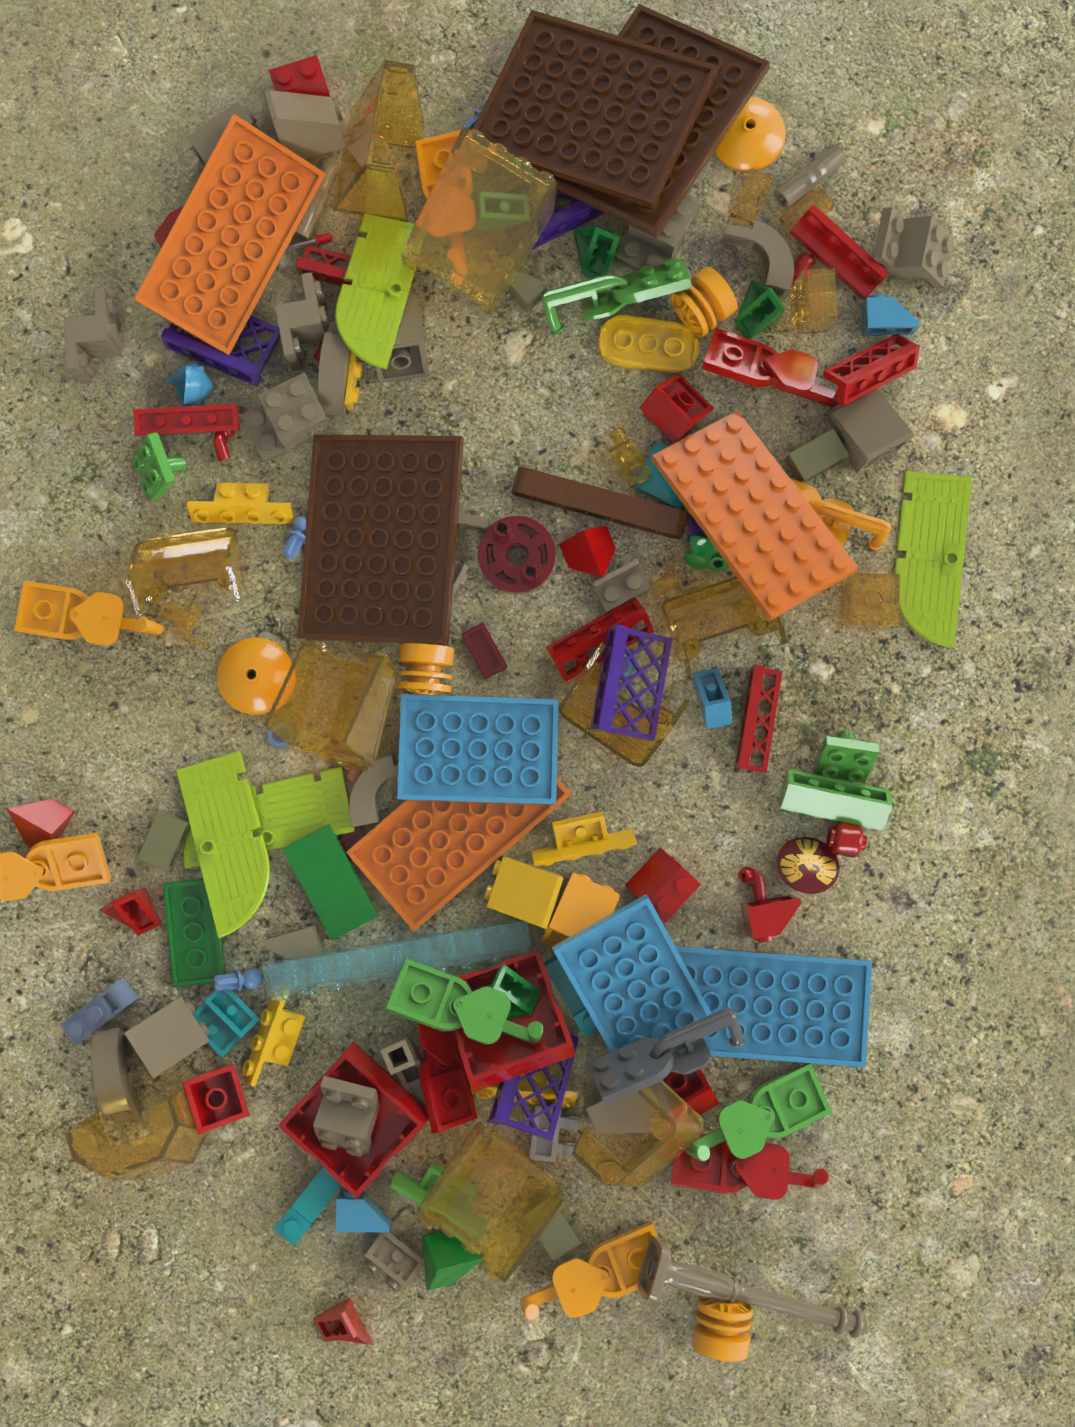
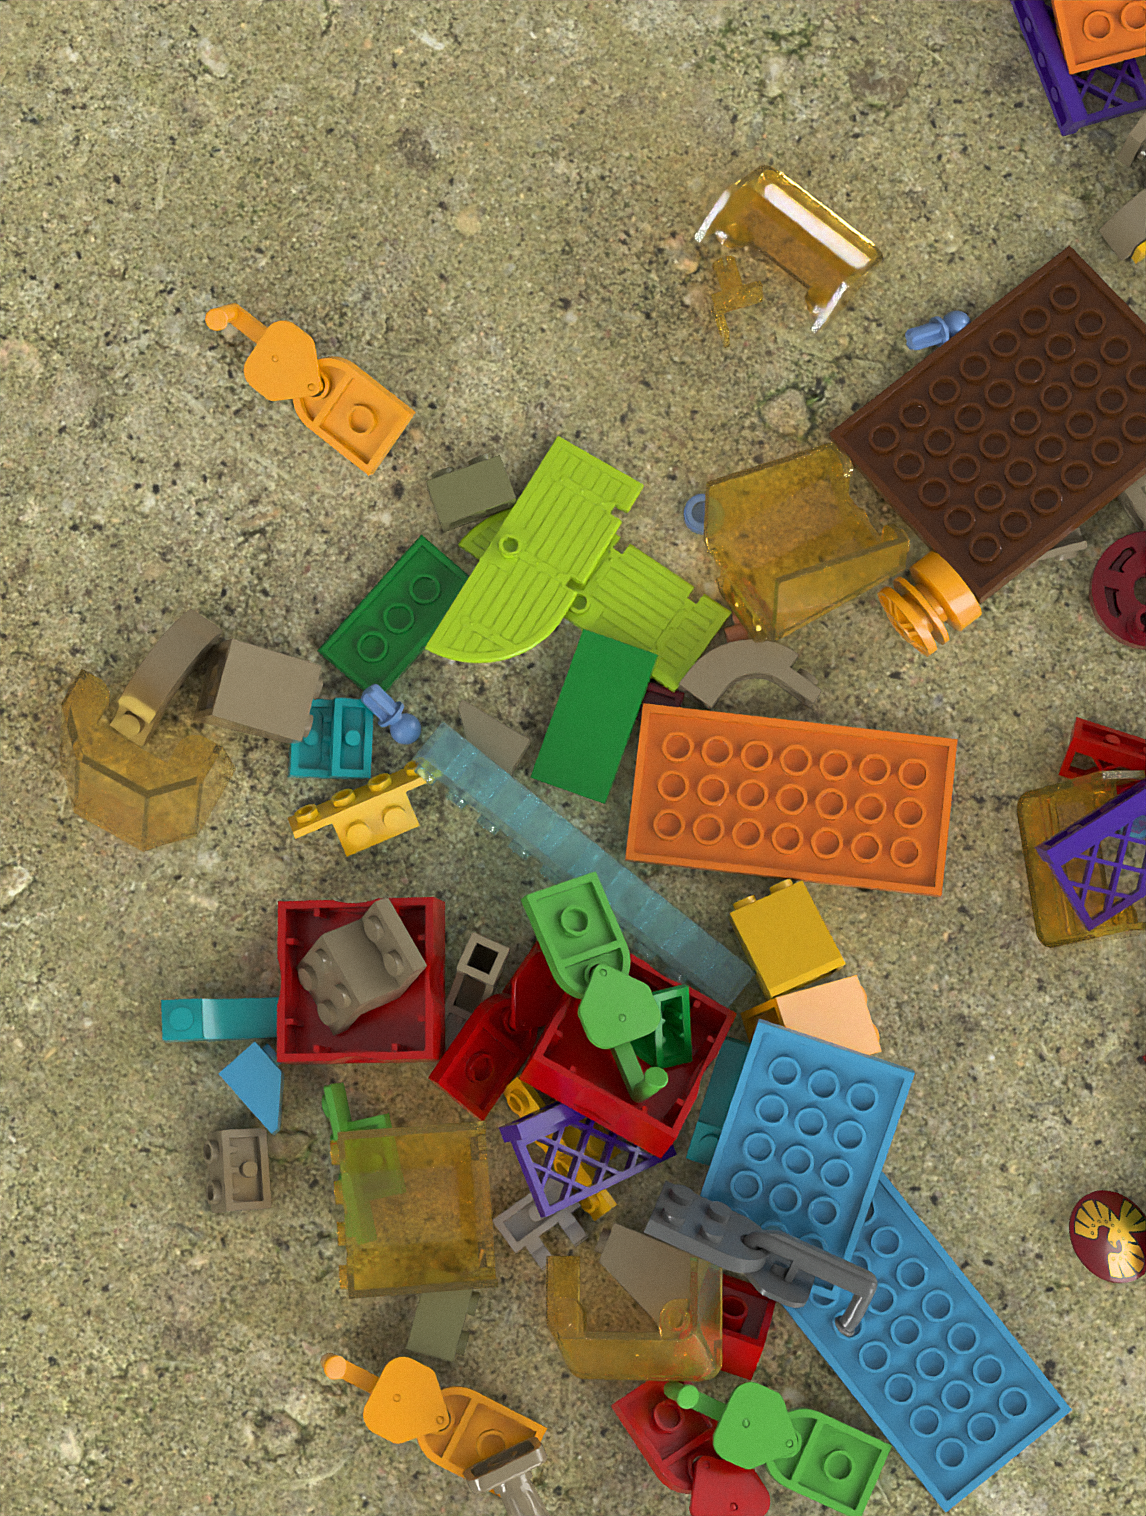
camera: 45 degrees right, 5 degrees down
slope [6,799,75,847] -> none
light orange plate [14,580,164,646] -> none
sand blue plate [61,977,139,1046] -> none
red slope [99,888,162,936] -> none
bright green plate [132,433,186,502] -> none
red fence [133,404,243,436] -> none
dark azure helmet [166,363,213,407] -> none
red slope [182,1064,250,1135] -> none
yellow bracket [187,483,294,524] -> none
red arm [213,431,235,461] -> none
light orange dish [217,638,295,715] -> none
dark tan bracket [241,372,328,462] -> none
red slope [313,1298,374,1346] -> none
dark azure plate [397,694,559,805] -> none
green slope [422,1230,486,1291] -> none
dark red tile [461,622,508,680] -> none
yellow bracket [531,811,637,867] -> none
red slope [625,847,701,923] -> none
red arm [738,866,767,901] -> none
red slope [740,895,801,943] -> none

